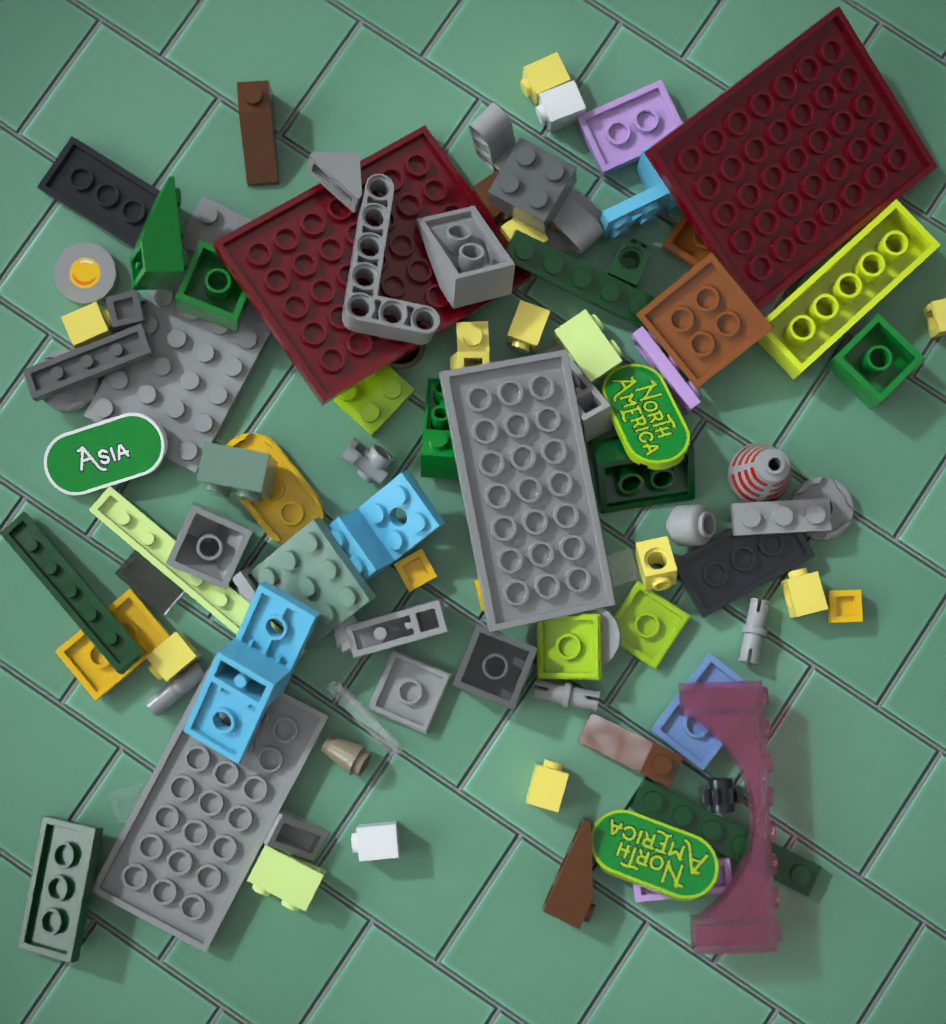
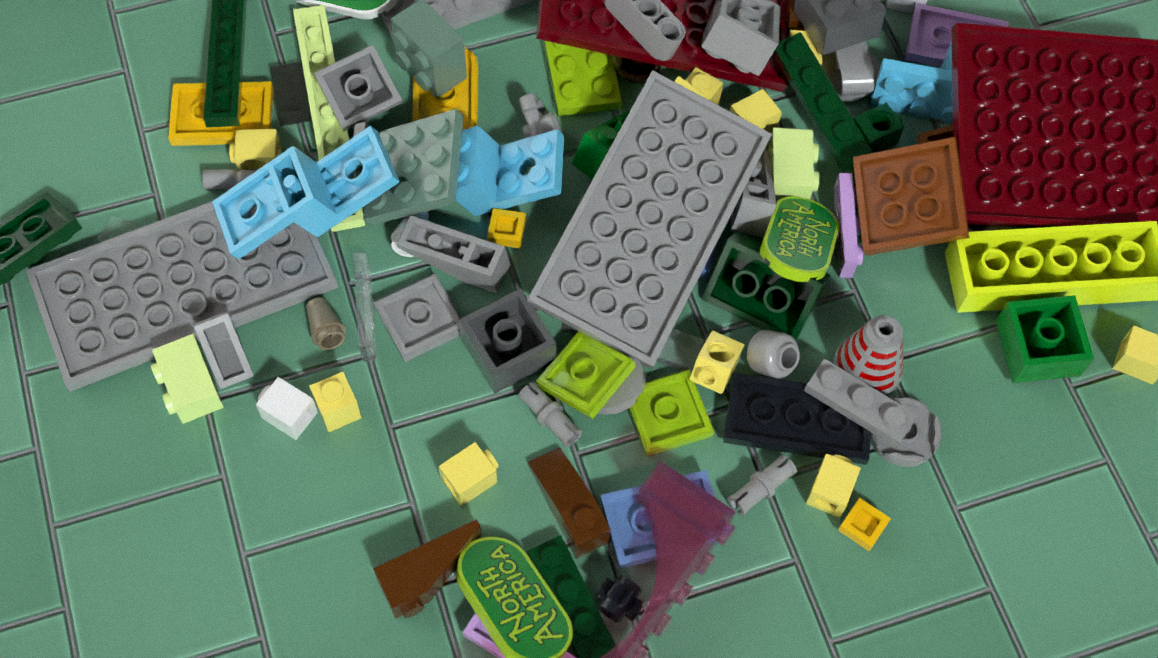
camera: 35 degrees right, 20 degrees down
none -> light yellow brick [309,372,362,433]

